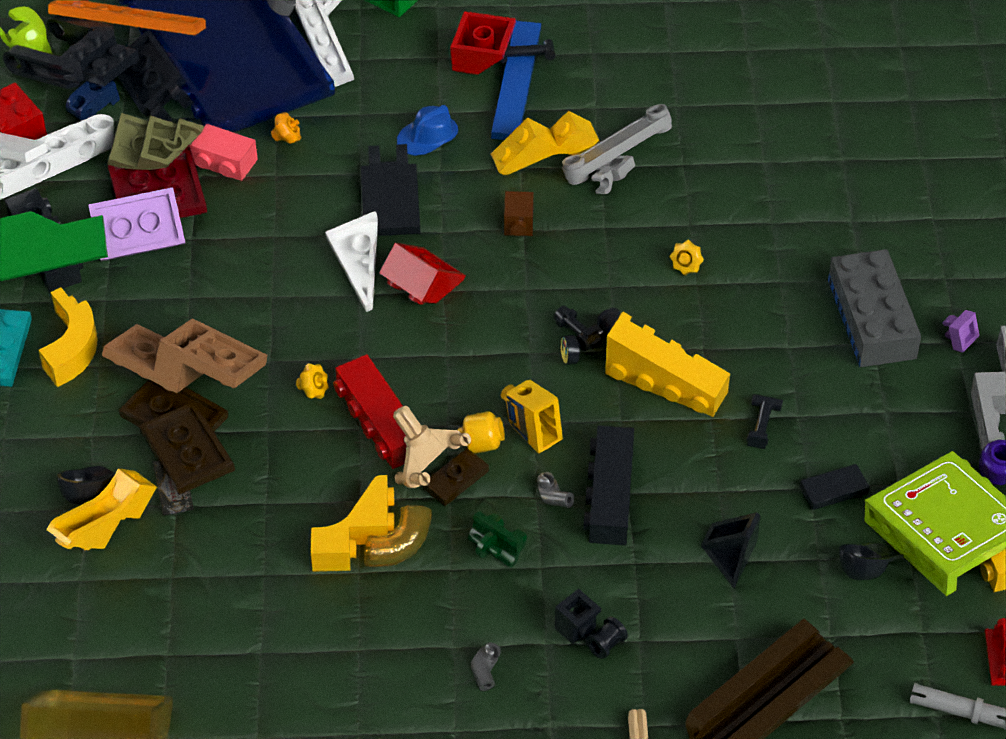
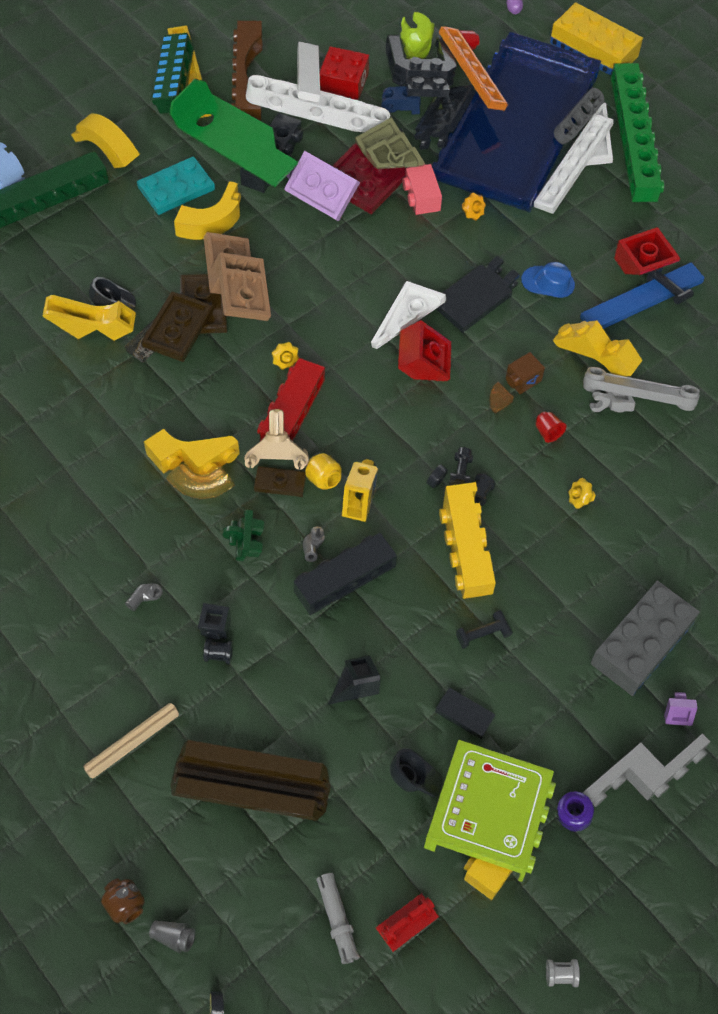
camera: 50 degrees right, 10 degrees up
none -> clear orange tile [490,382,514,413]
none -> red hat [536,412,566,443]

